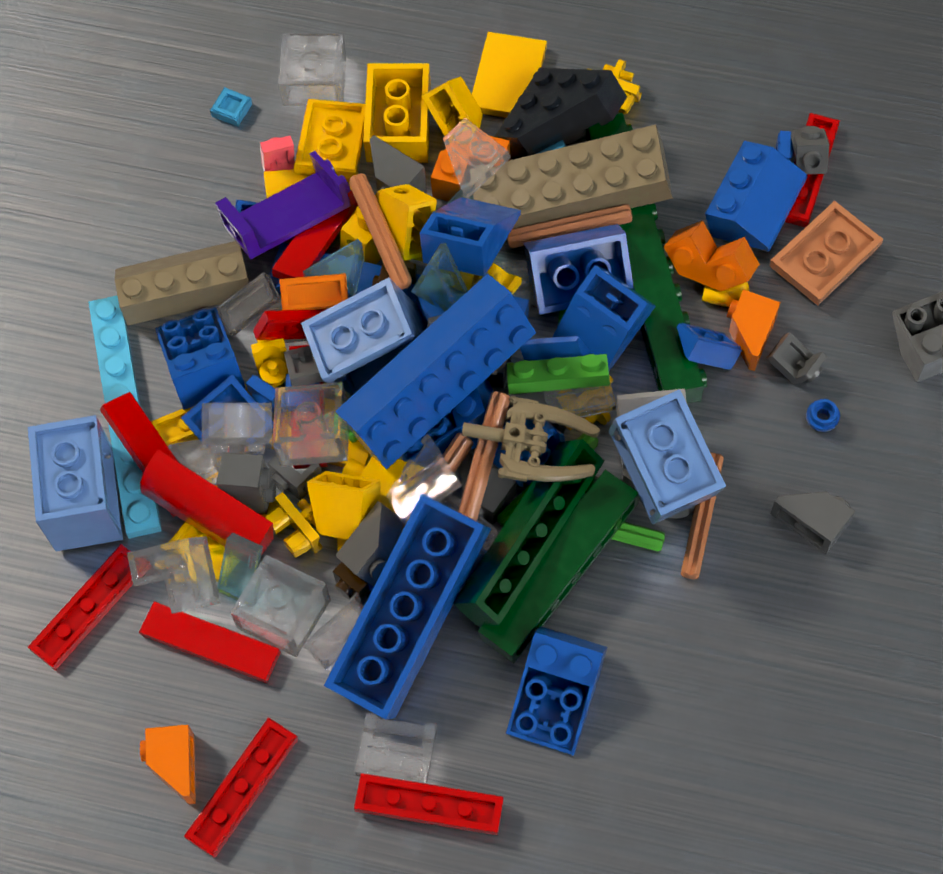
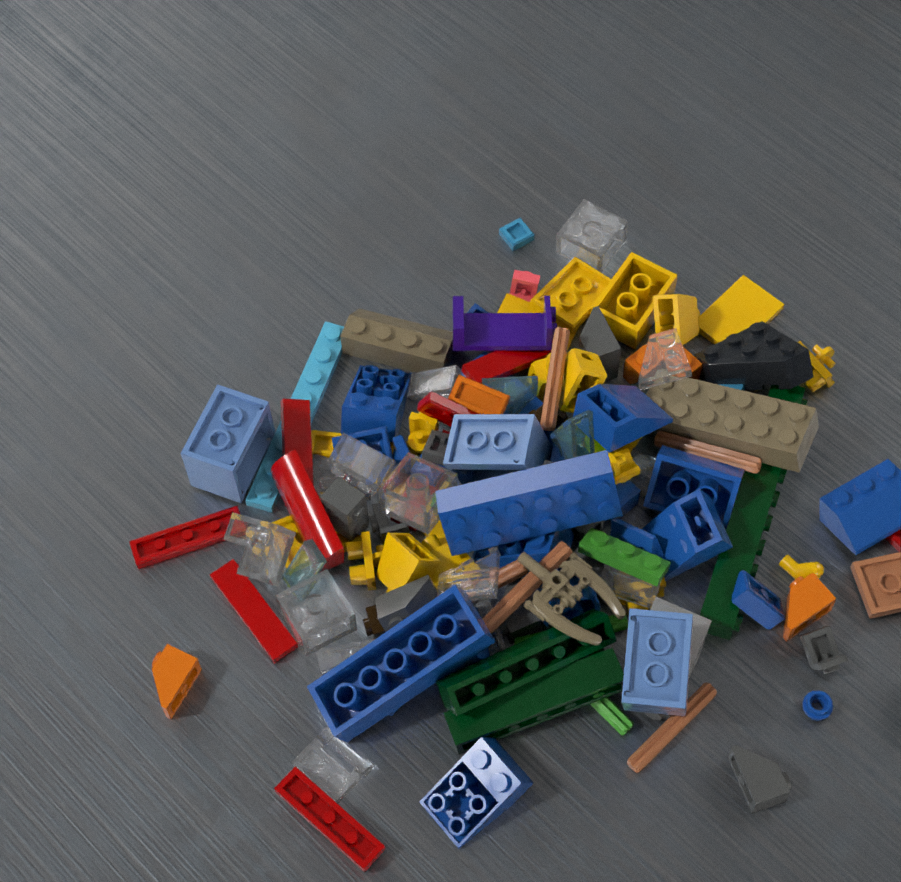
camera: 30 degrees right, 5 degrees down
red tile [184,717,299,859] -> none
orange brick [664,220,760,291] -> none

